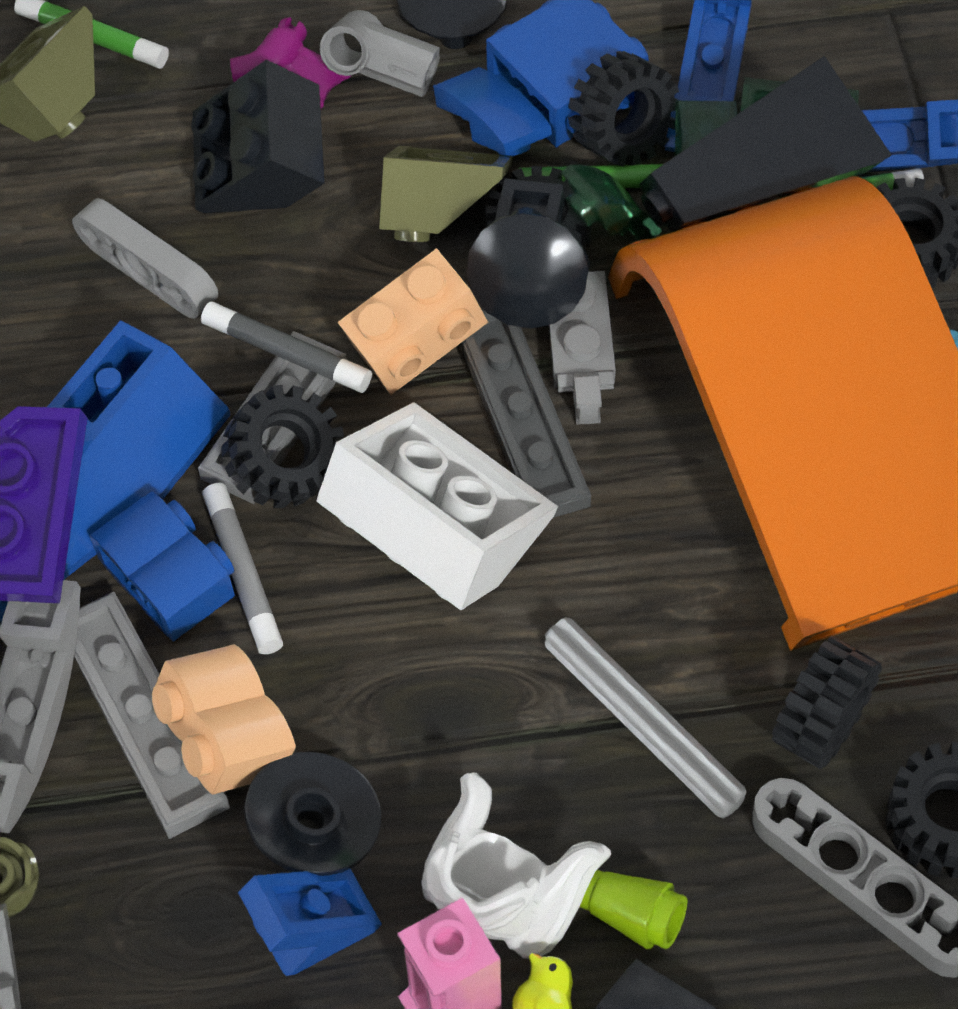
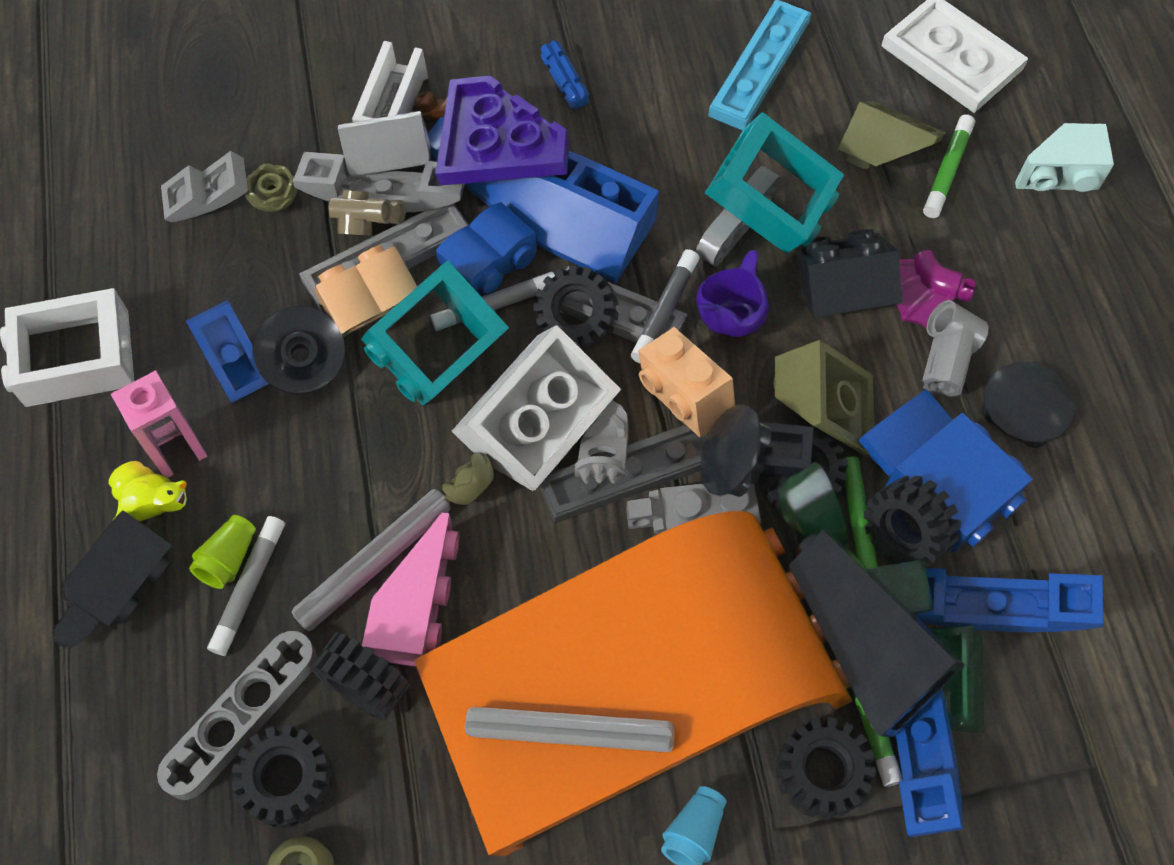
camera: 85 degrees right, 5 degrees up
white hair [421,772,611,959] -> none
none -> light grey bar [207,516,285,656]
none -> dark tan plate [329,190,406,235]
none -> teal window [361,260,509,406]
none -> bright pink slope [362,513,460,667]
none -> olive plate [442,452,494,505]
none -> light grey axle [465,707,675,752]
none -> light grey piece [575,400,628,484]
none -> dark purple hair [696,250,769,337]
none -> teal window [705,112,844,254]

